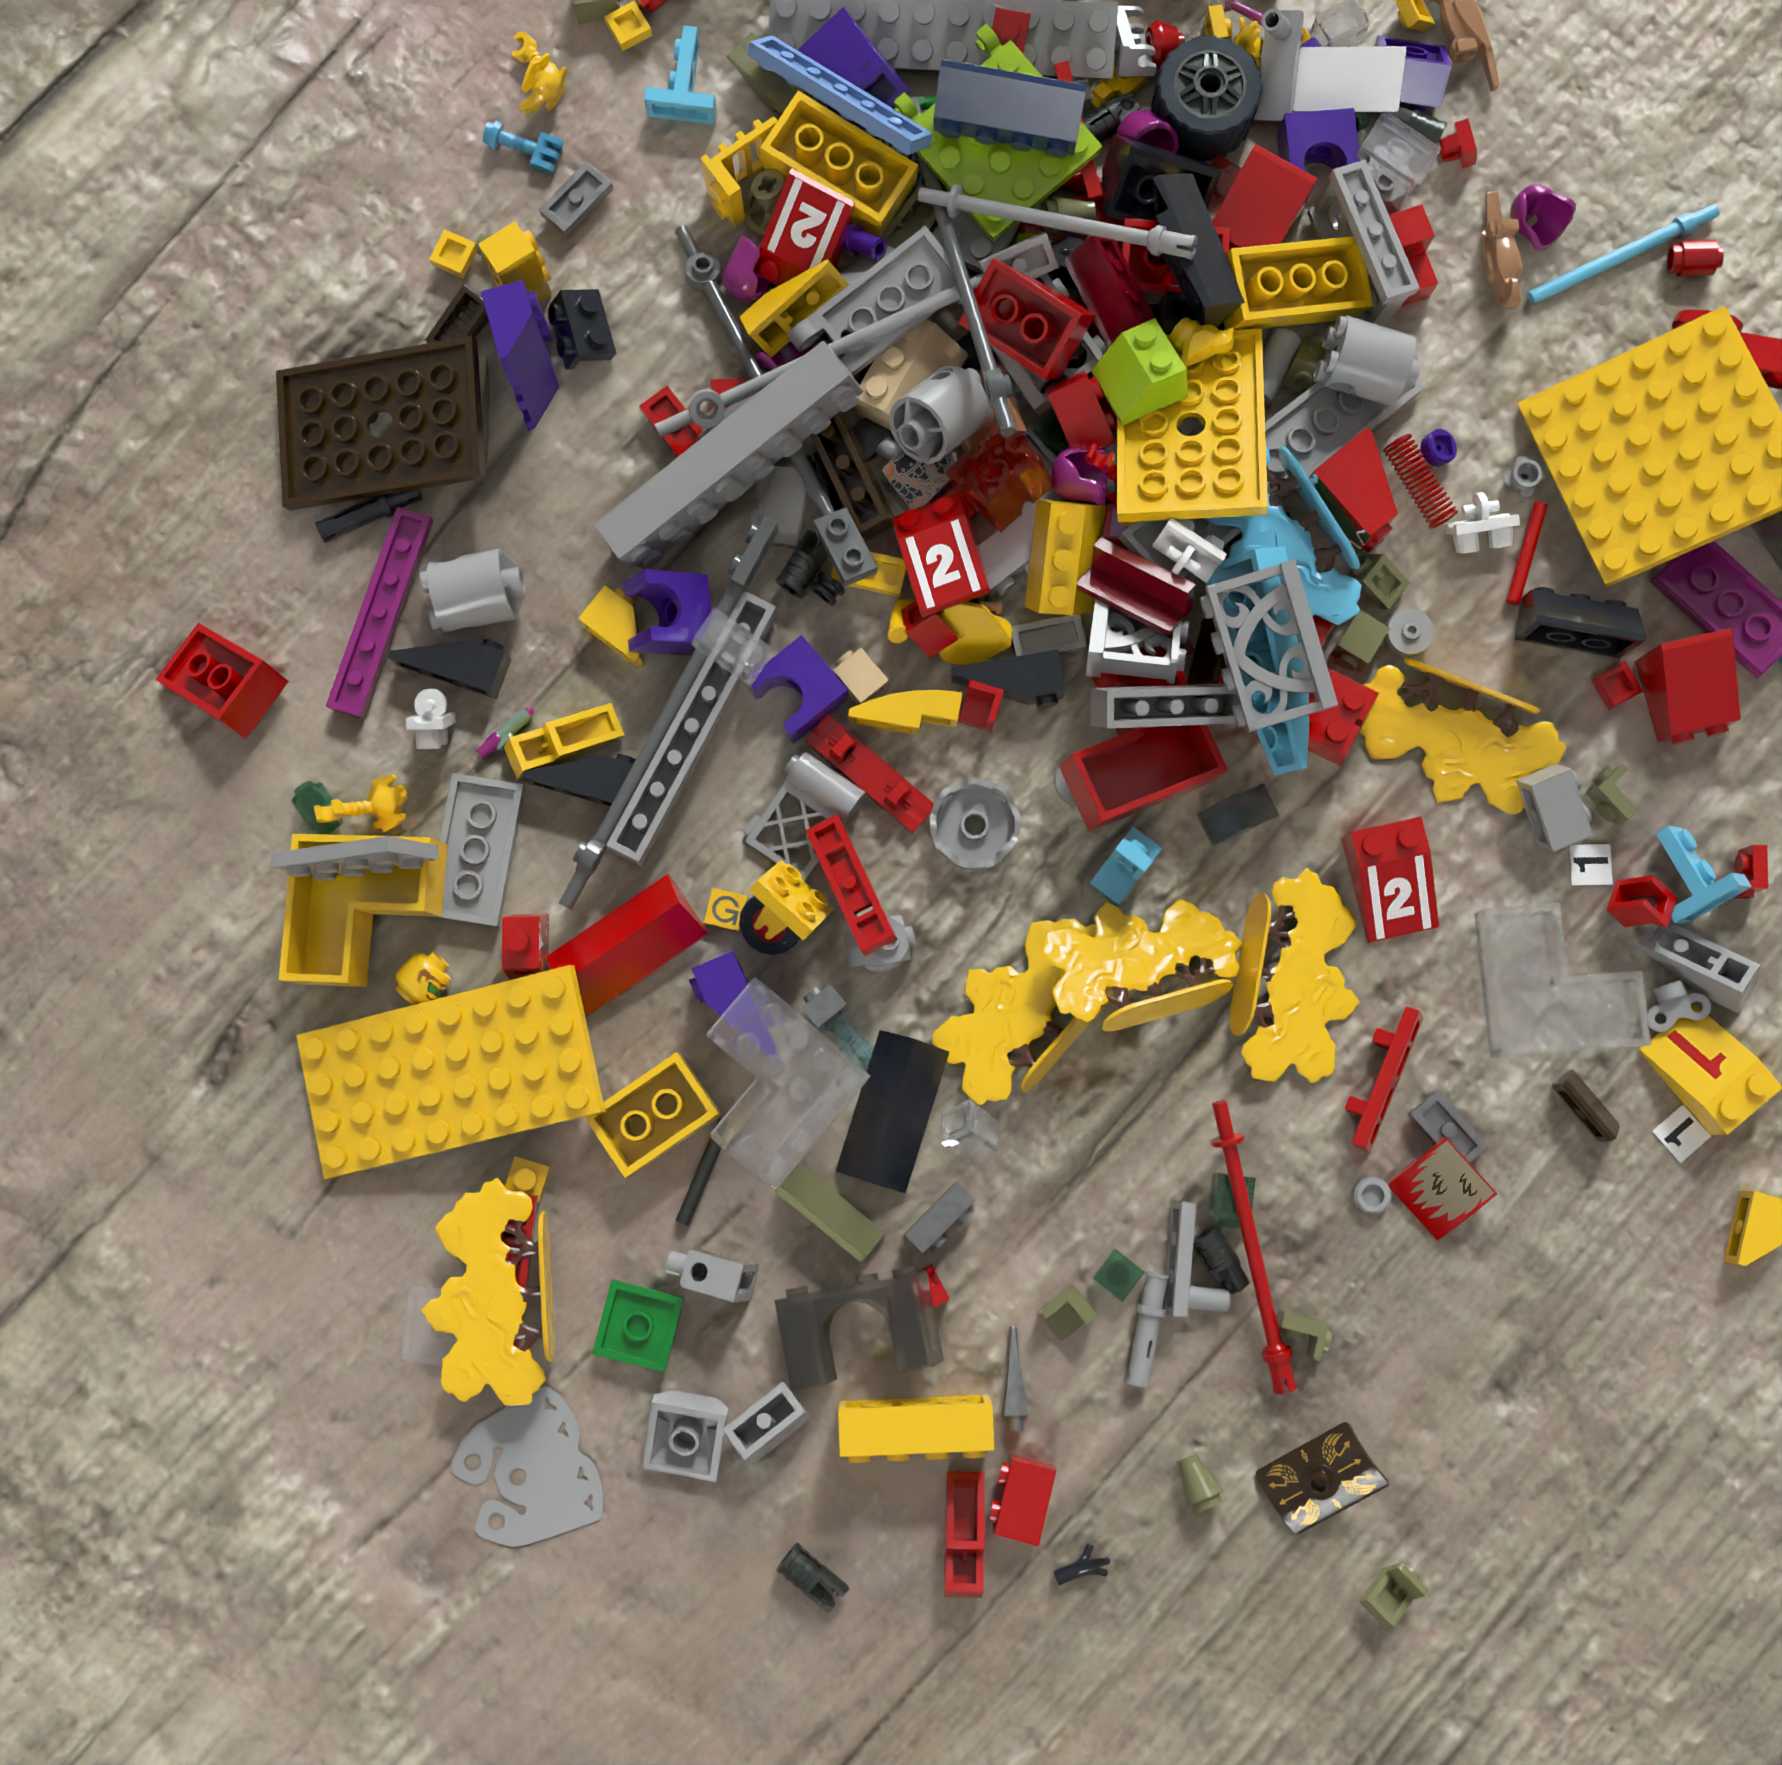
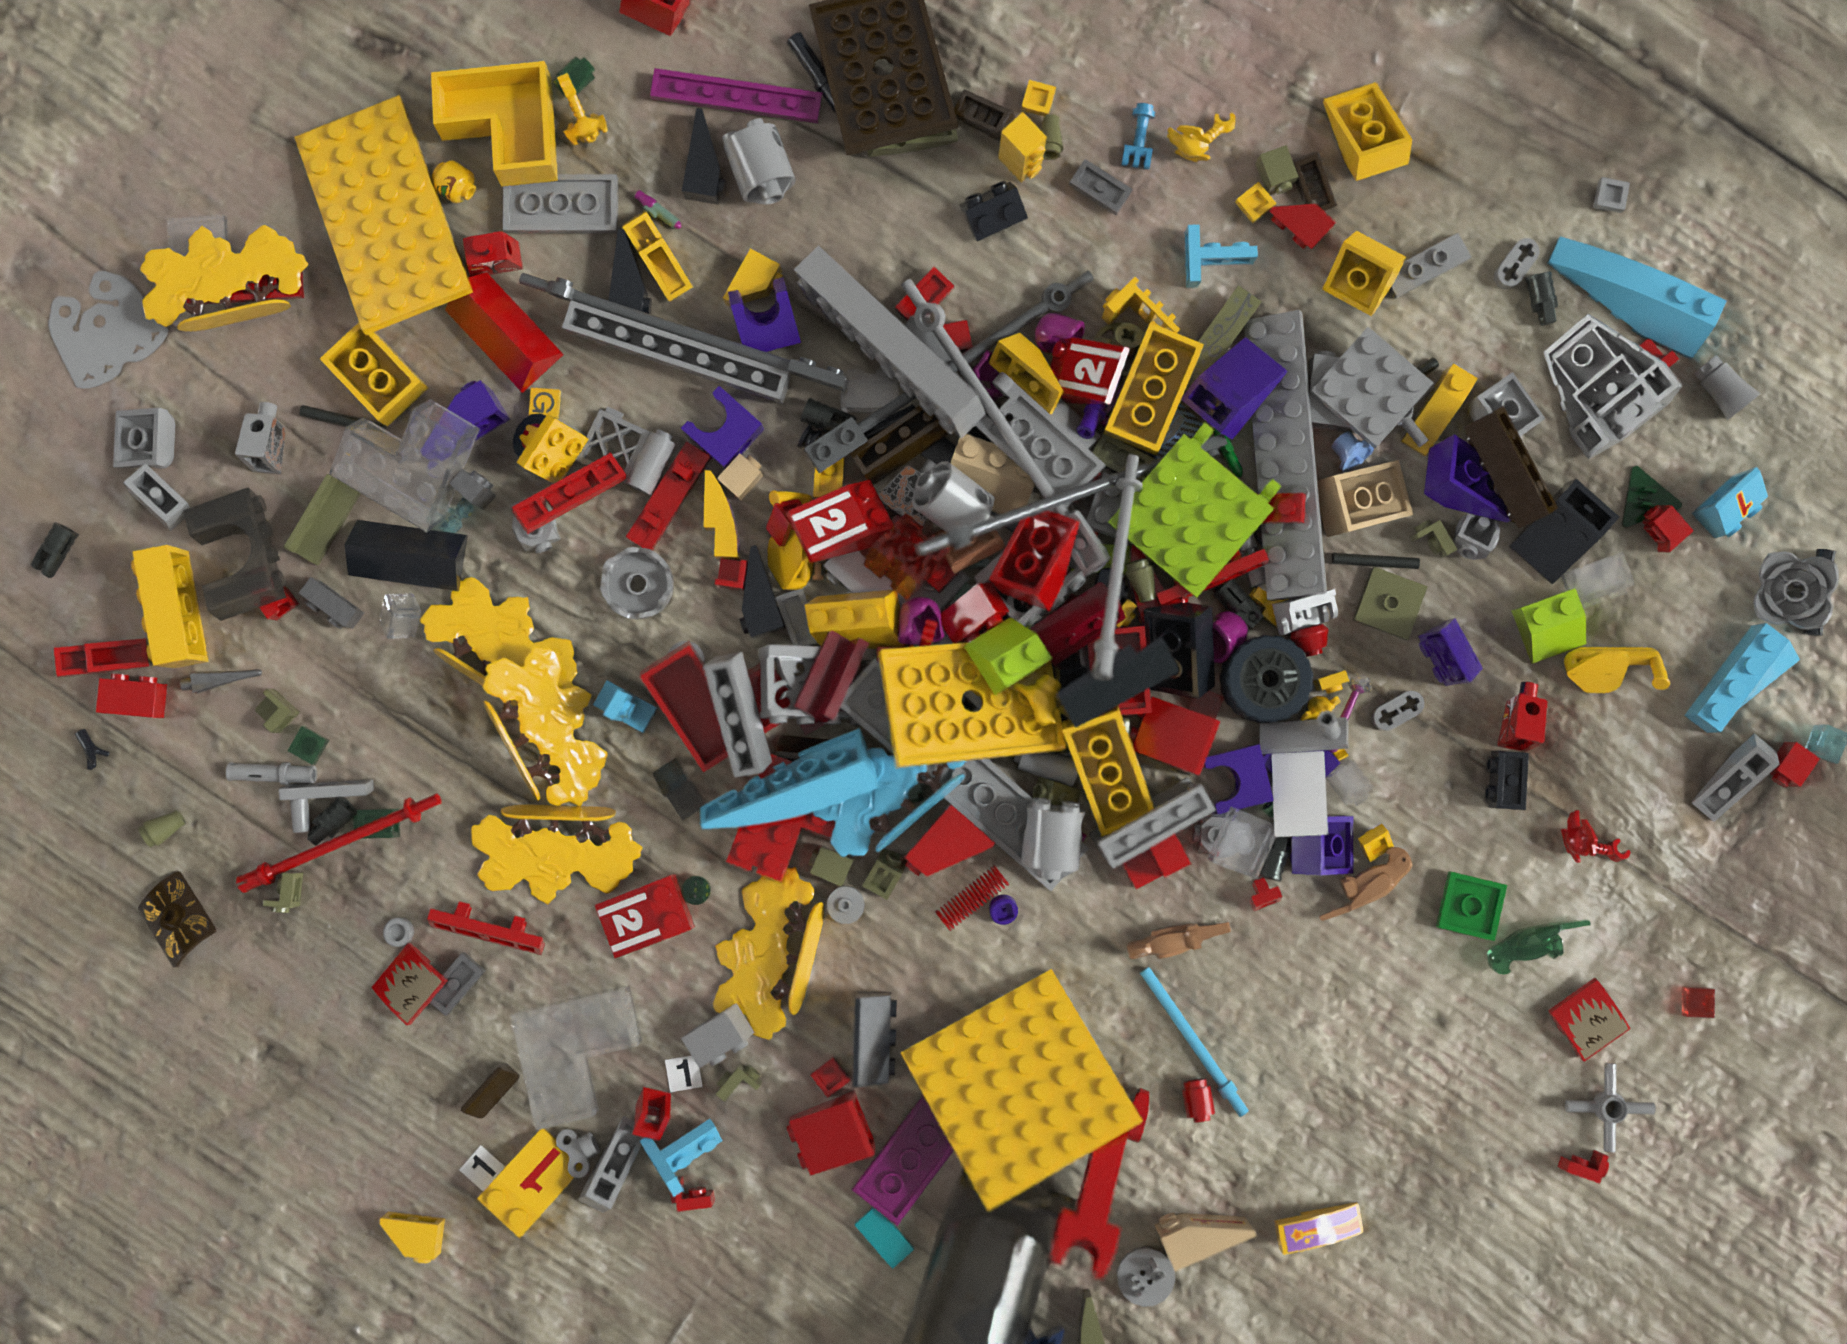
camera: 85 degrees right, 5 degrees up
light grey plate [271,836,438,881] -> none
white hips [406,688,456,749] -> none
dark purple wedge [481,280,559,431] -> none
yellow plate [505,1156,552,1203] -> none
green plate [592,1279,685,1372] -> none
clear brick [691,607,776,686] -> none
medium blue plate [747,35,933,154] -> none
slope [933,59,1087,158] -> none
white hips [1152,517,1227,583] -> none
light grey fence [1200,559,1338,733] -> none
olive bracket [1359,1563,1428,1630] -> none
white hips [1445,492,1520,554] -> none
light grey plate [1503,456,1546,498] -> none
red bar [1506,501,1548,605] -> none
magenta hair [1510,184,1576,251] -> none
none -> clear green tile [681,876,711,905]

